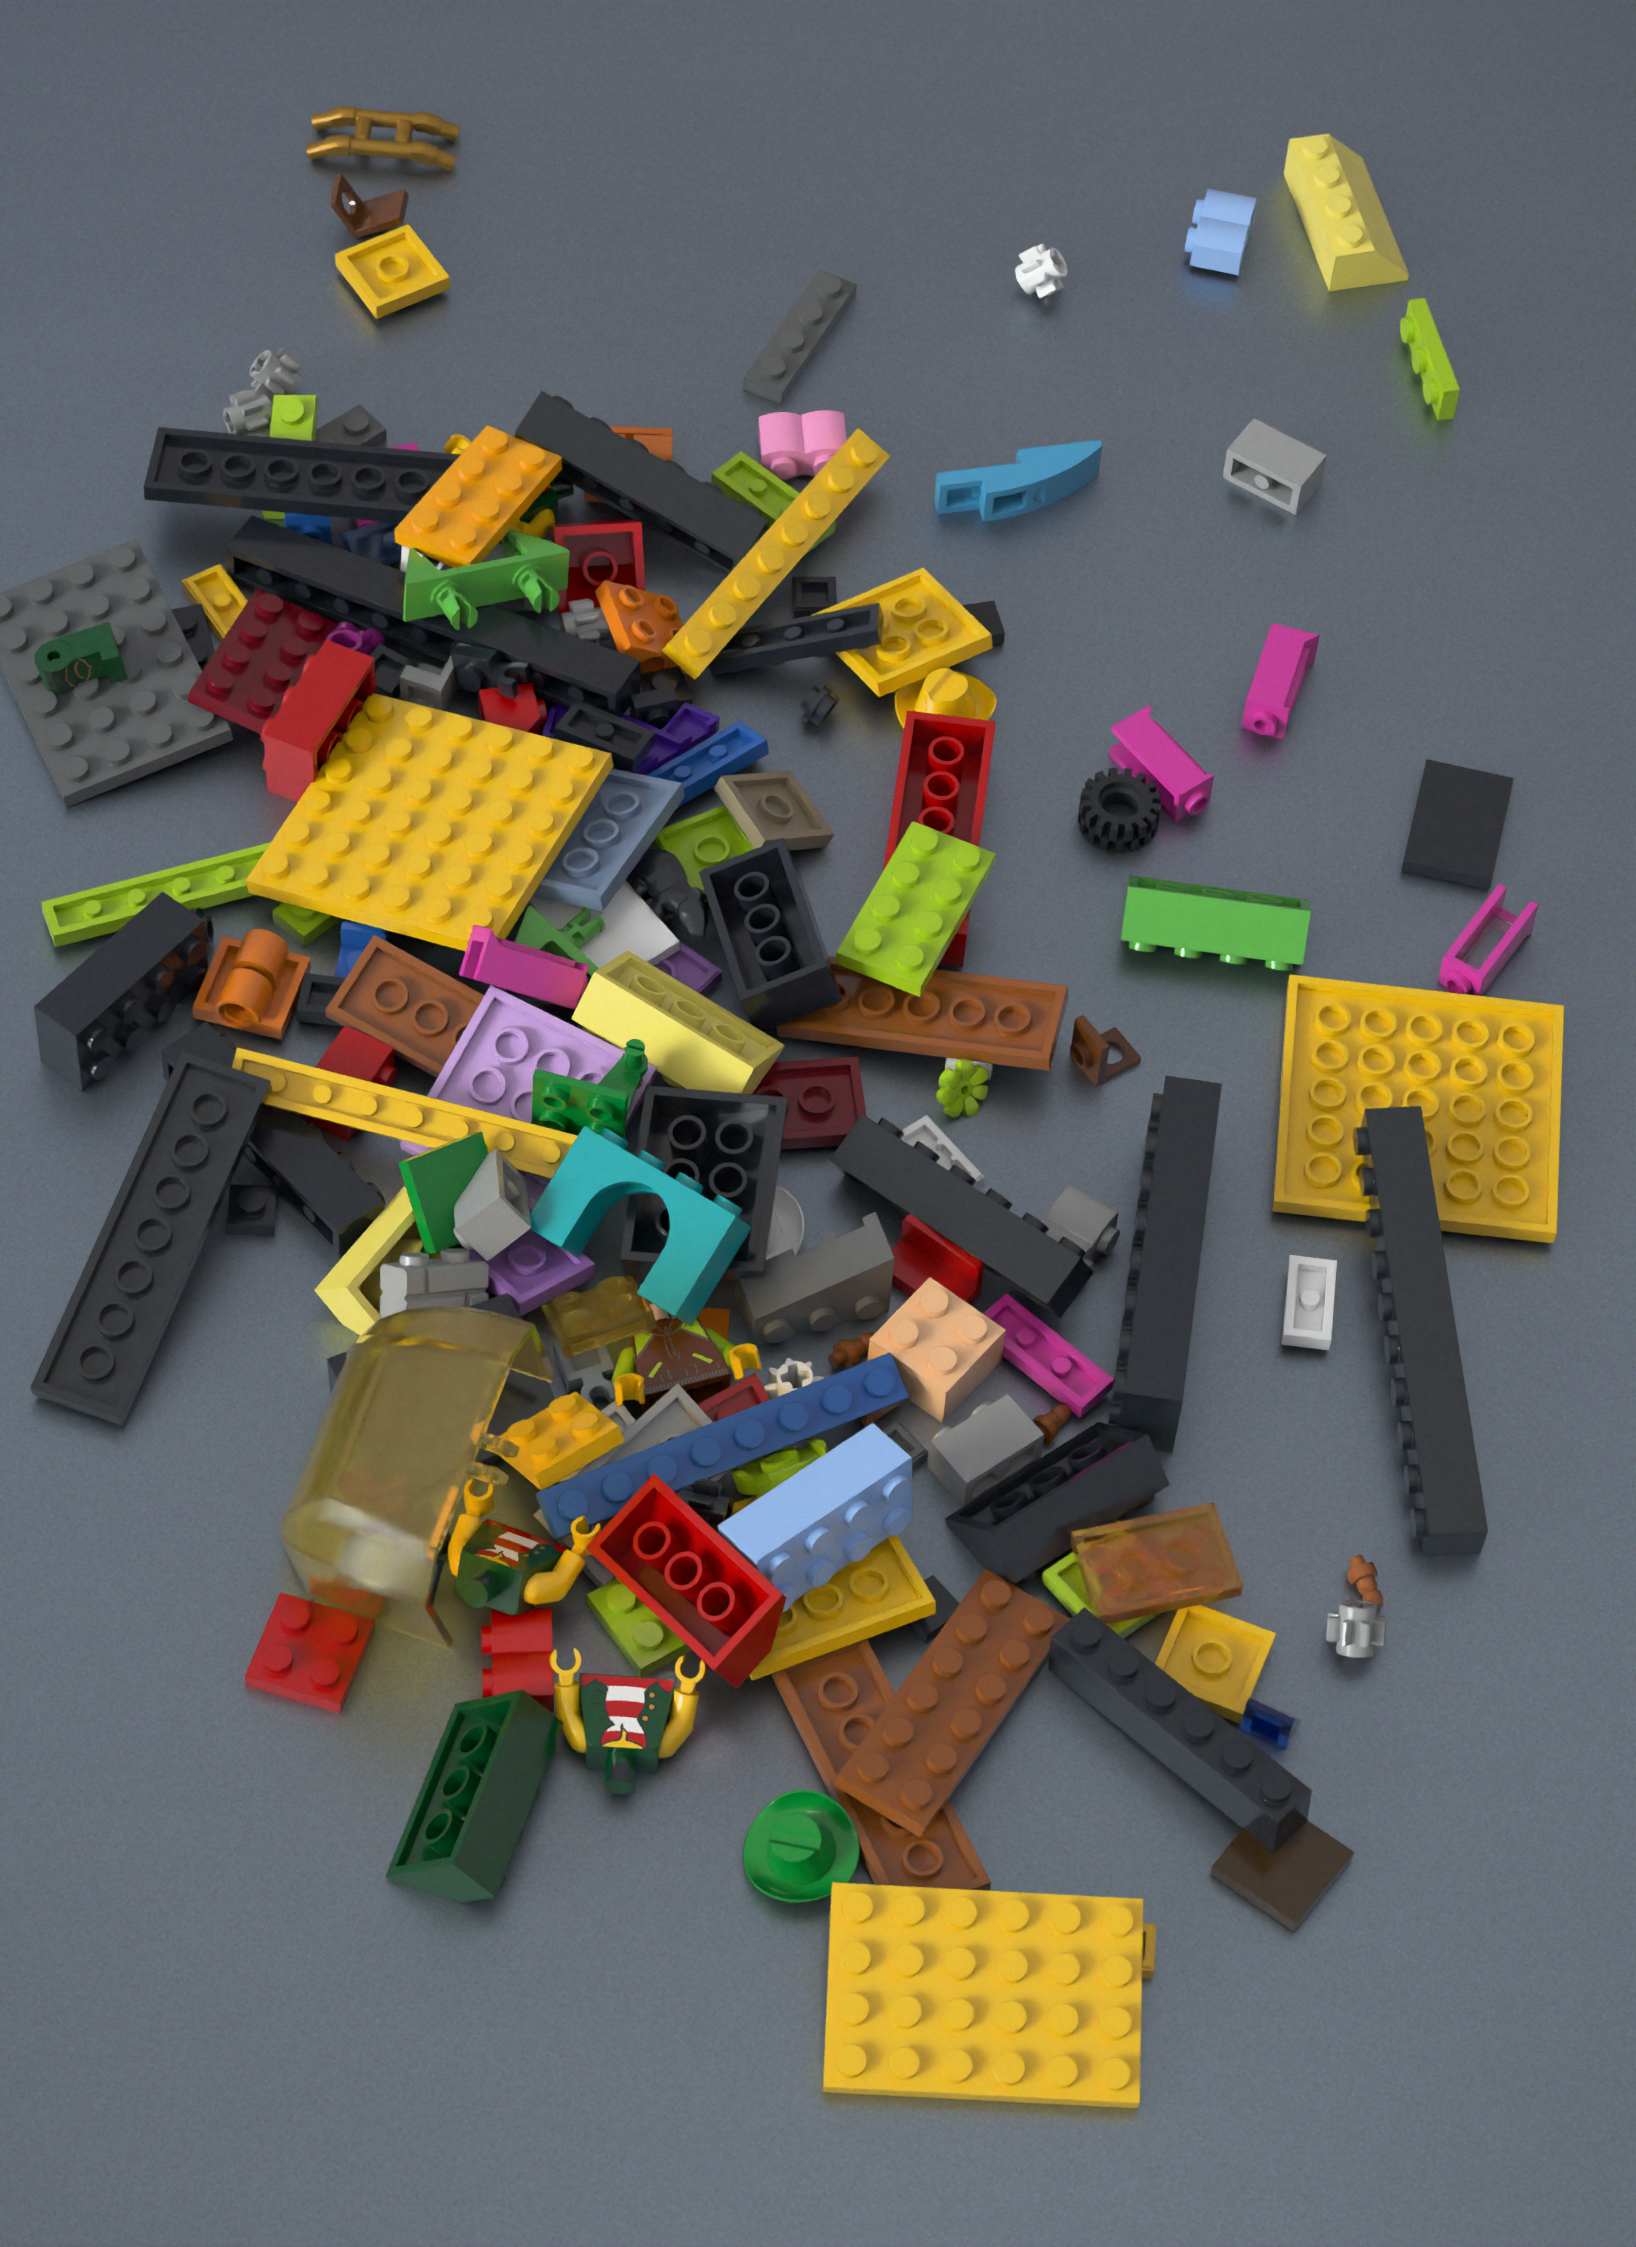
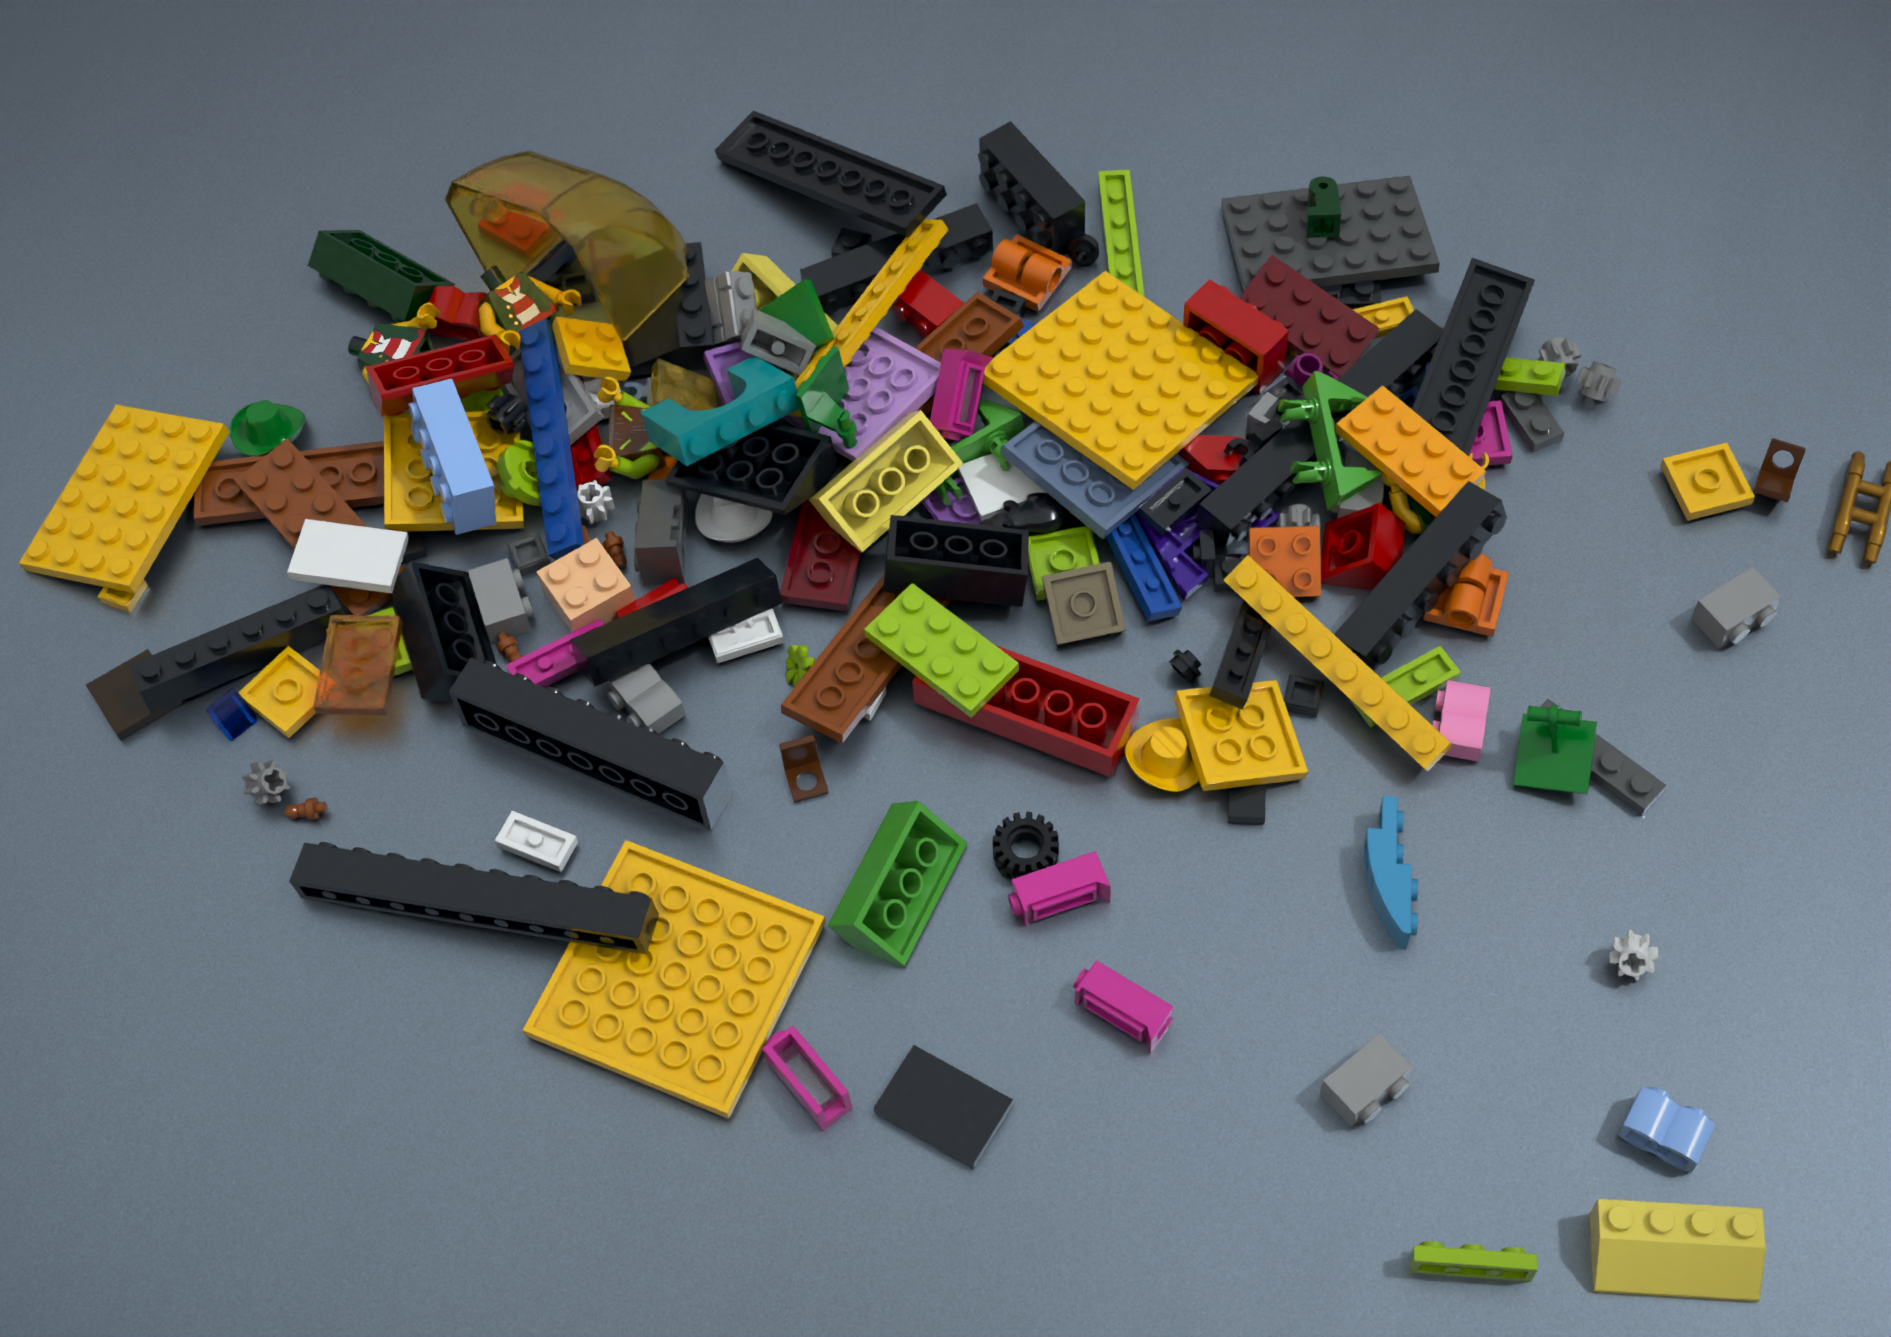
camera: 115 degrees right, 5 degrees up
none -> white tile [287,519,408,593]
none -> green plate [1513,705,1598,795]
none -> light grey brick [1691,567,1782,649]

